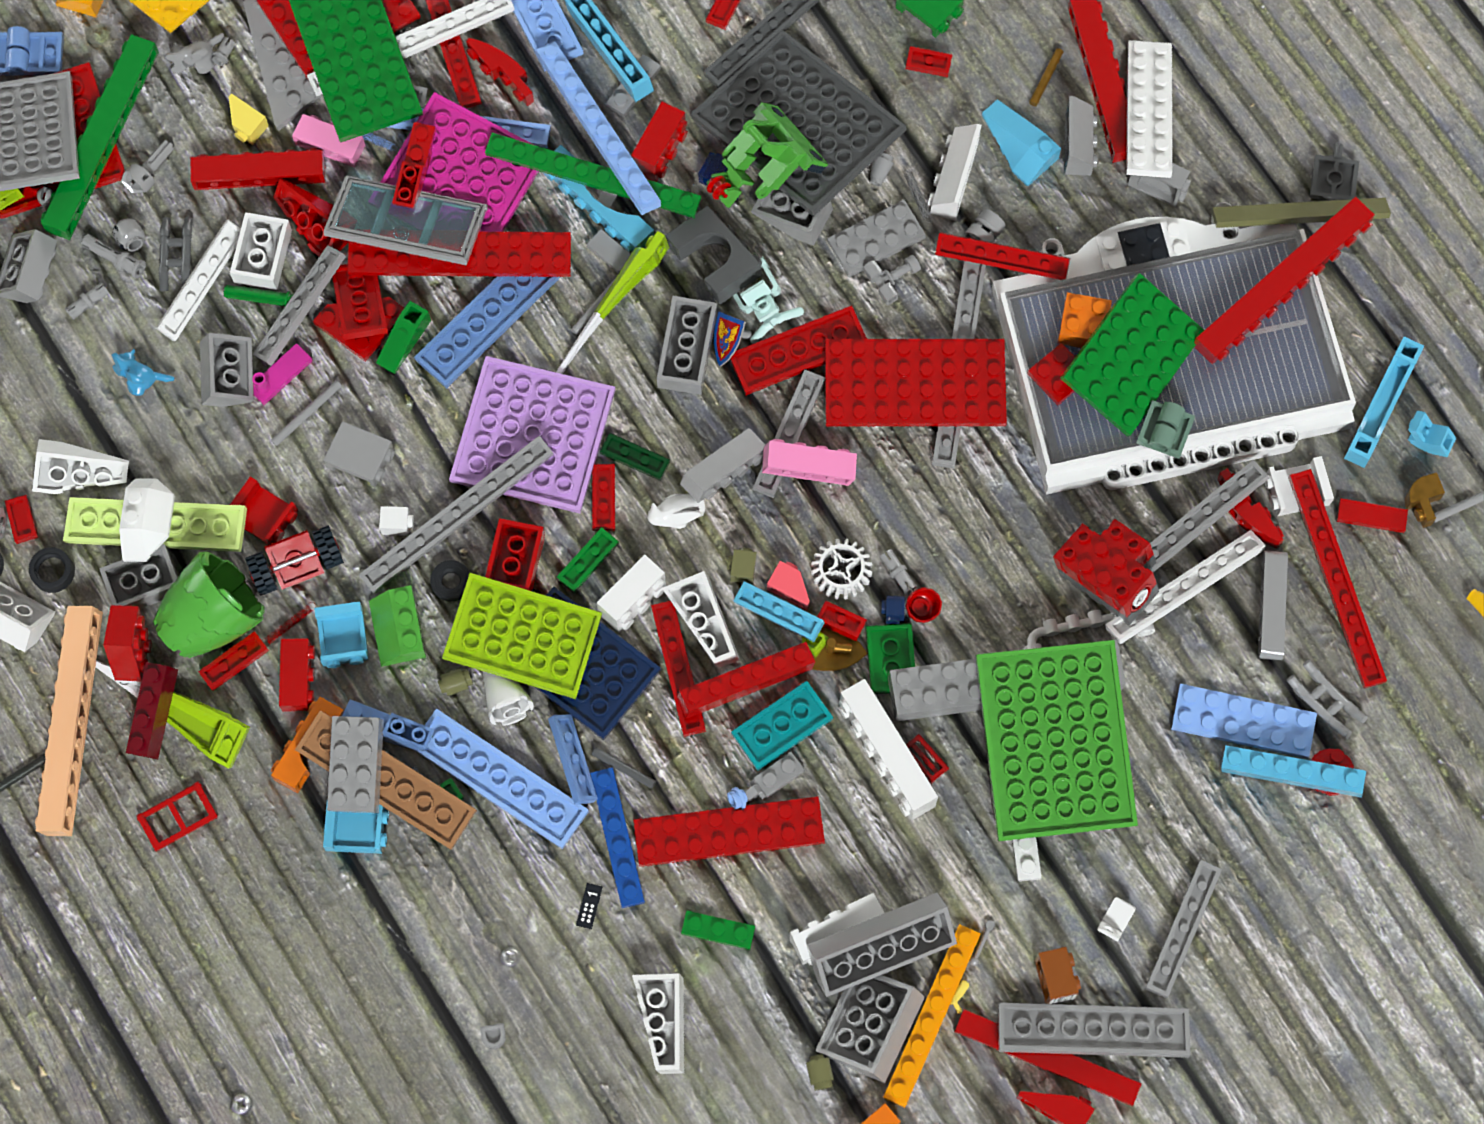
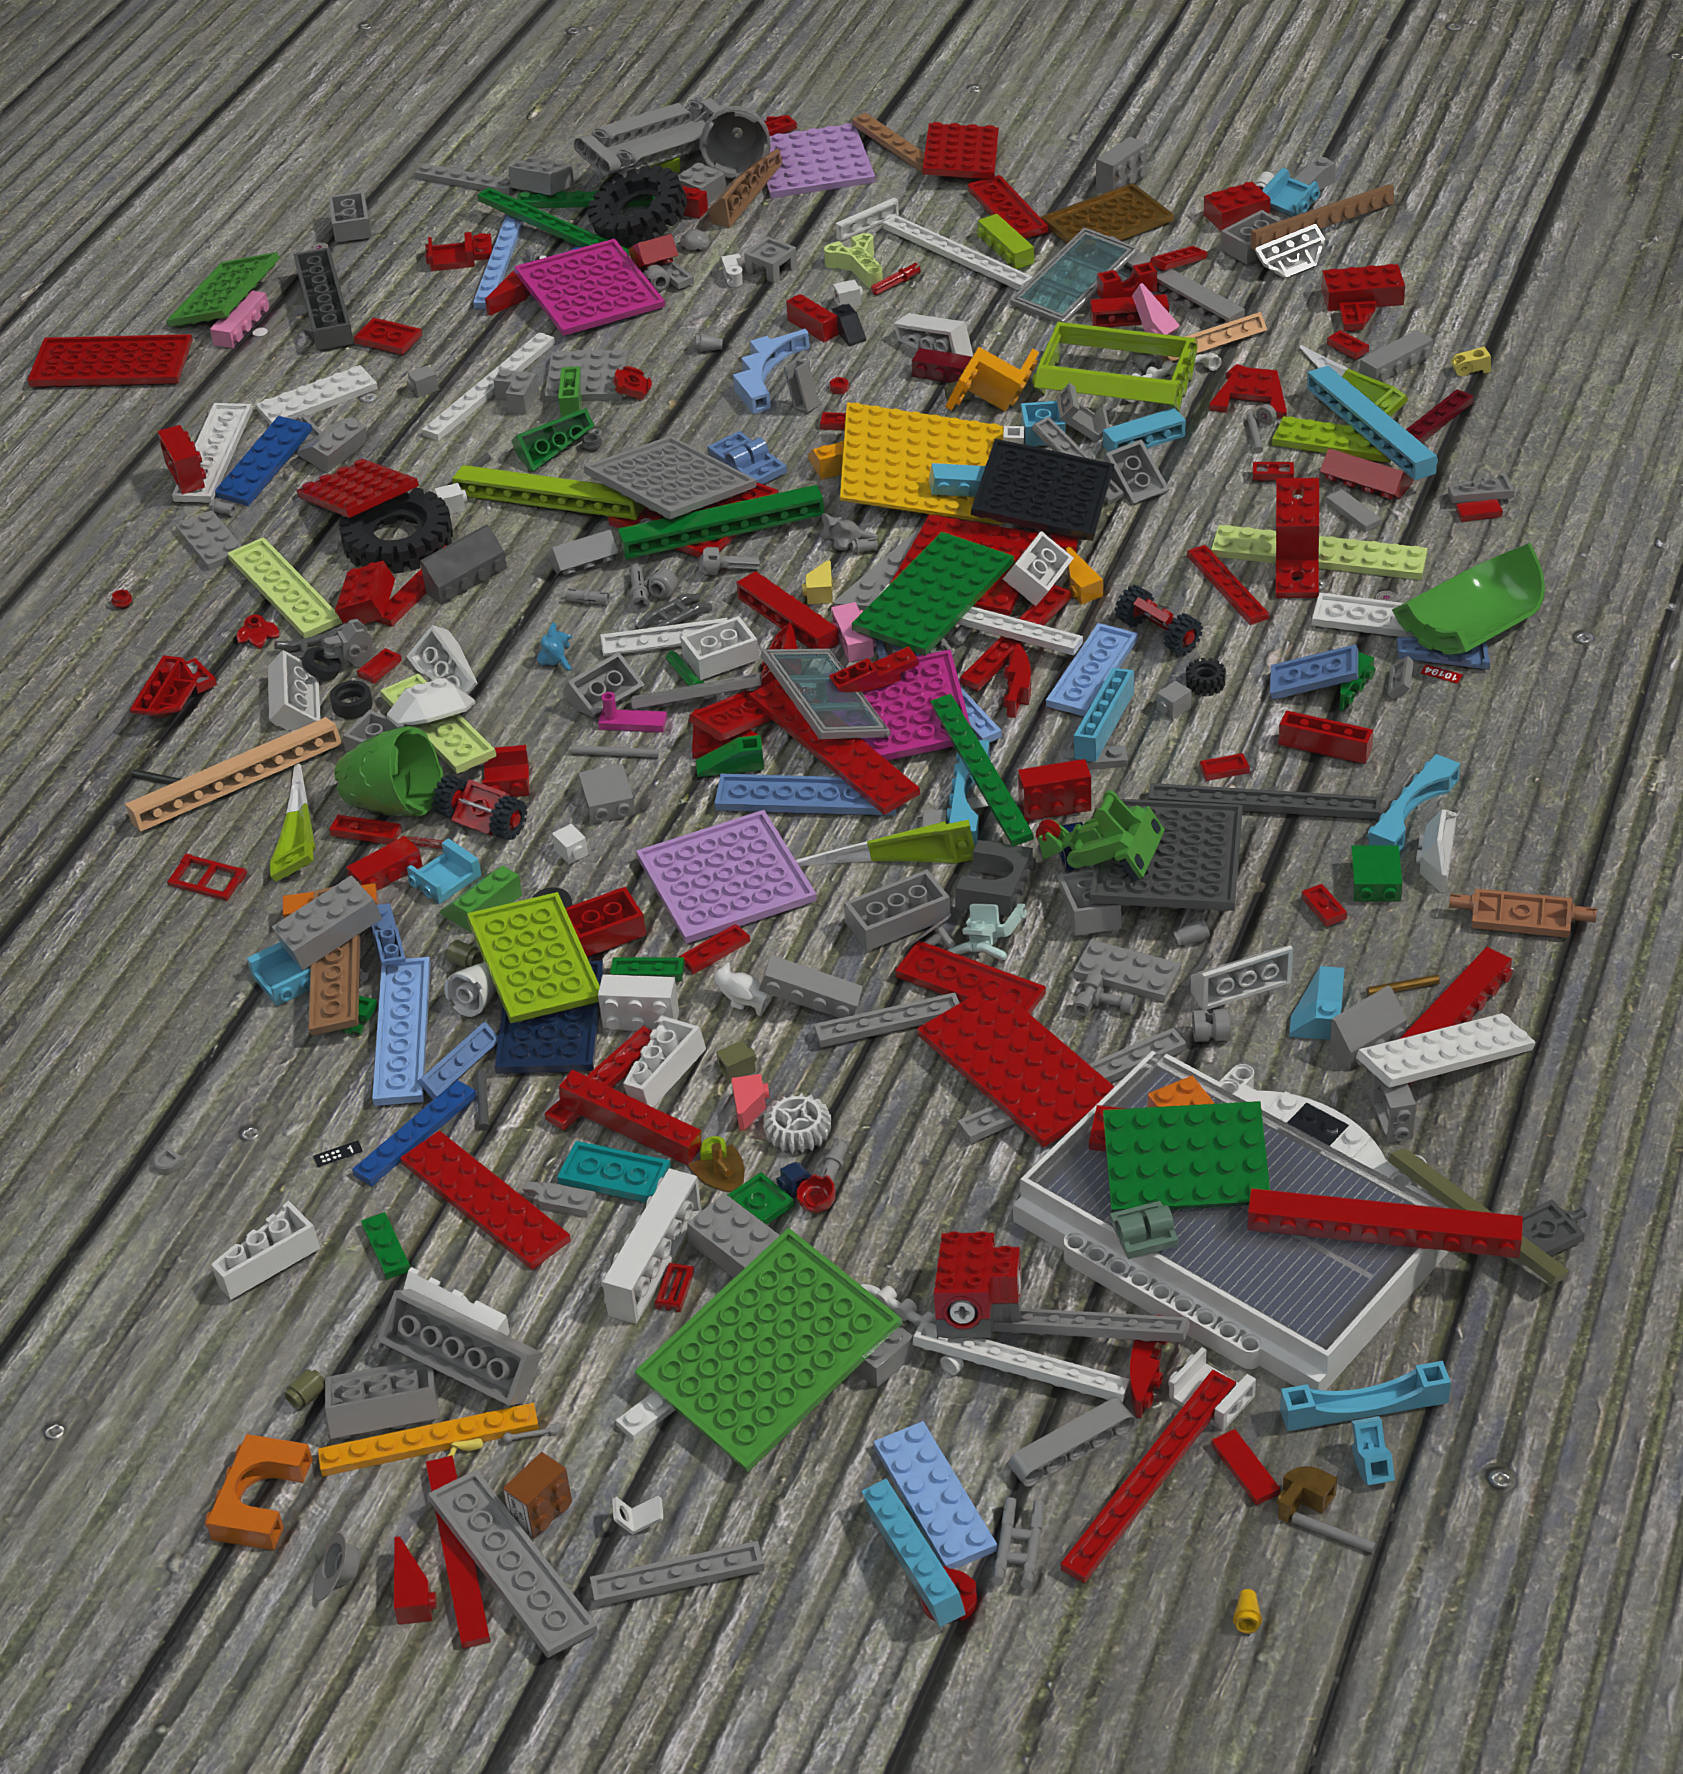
camera: 55 degrees right, 30 degrees down
red brick [103,605,152,682] -> none
dark red brick [125,662,179,760] -> none
light grey plate [359,436,554,593] -> none
light blue plate [536,42,661,215] -> none
dark green tile [600,432,670,481] -> none
light blue plate [727,787,748,810] -> none
medium azure plate [733,581,825,642] -> none
bright pink brick [762,439,857,486] -> none
red plate [817,600,867,642] -> none
red plate [935,232,1071,281] -> none

